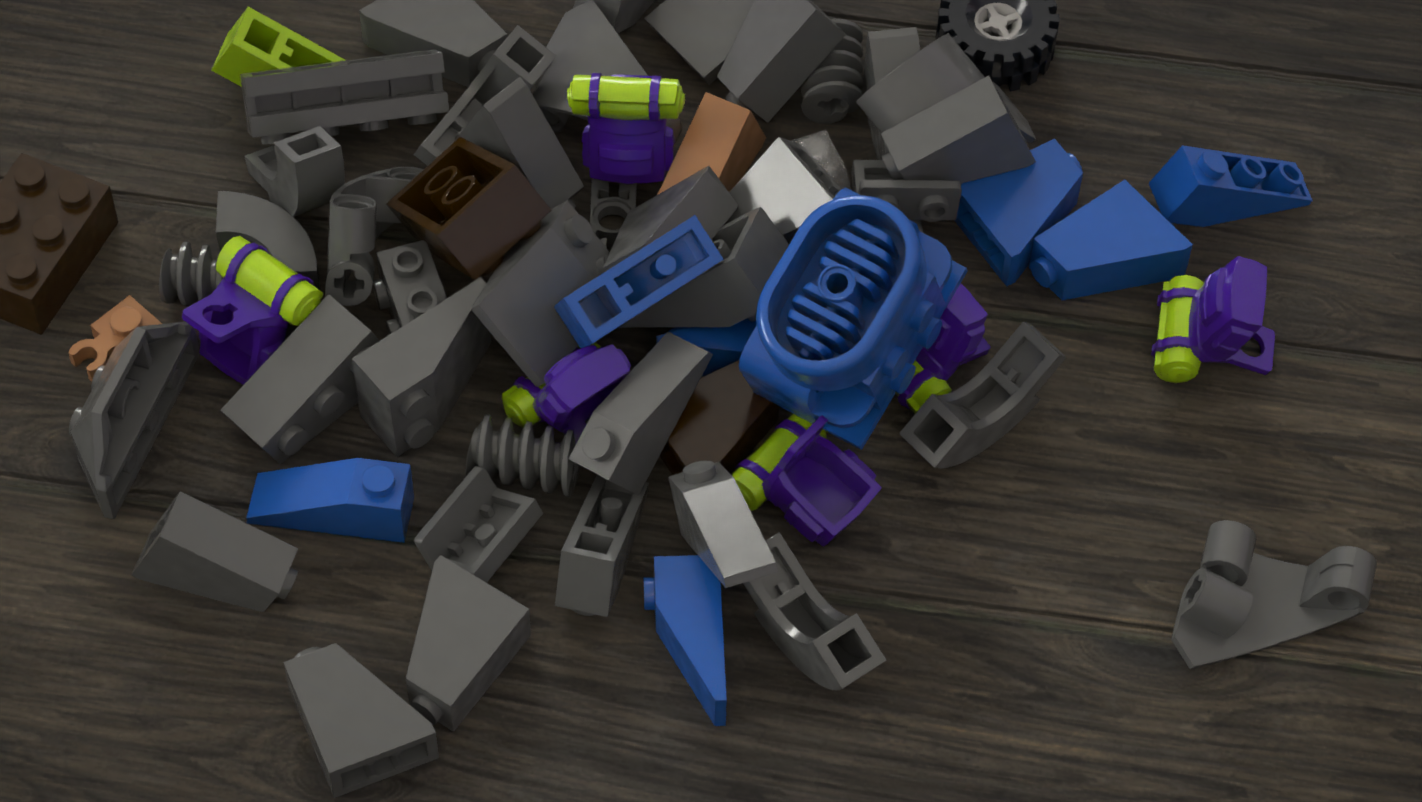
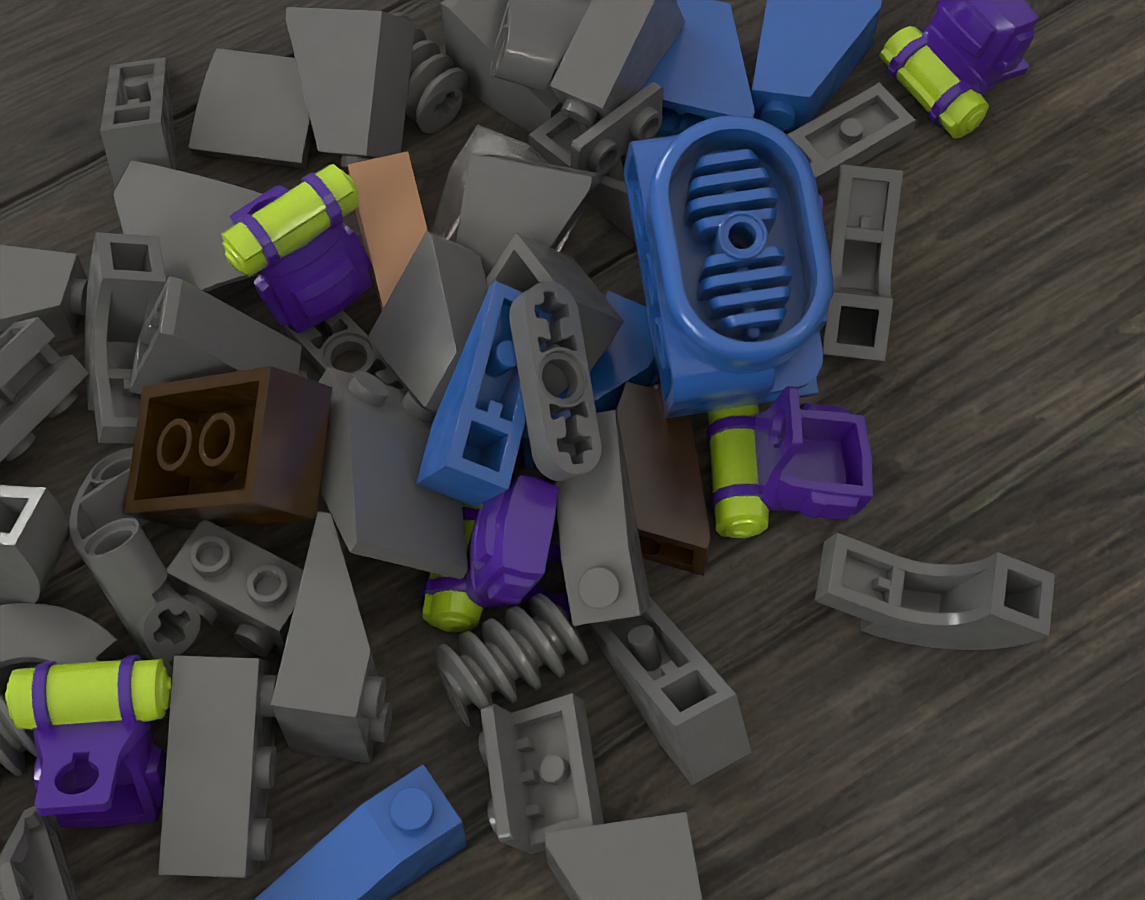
camera: 40 degrees left, 5 degrees up
blue slope [643,555,727,726] -> none
slope [668,461,778,588] -> none
none -> dark grey beam [509,281,602,481]
none -> dark grey plate [788,82,916,189]

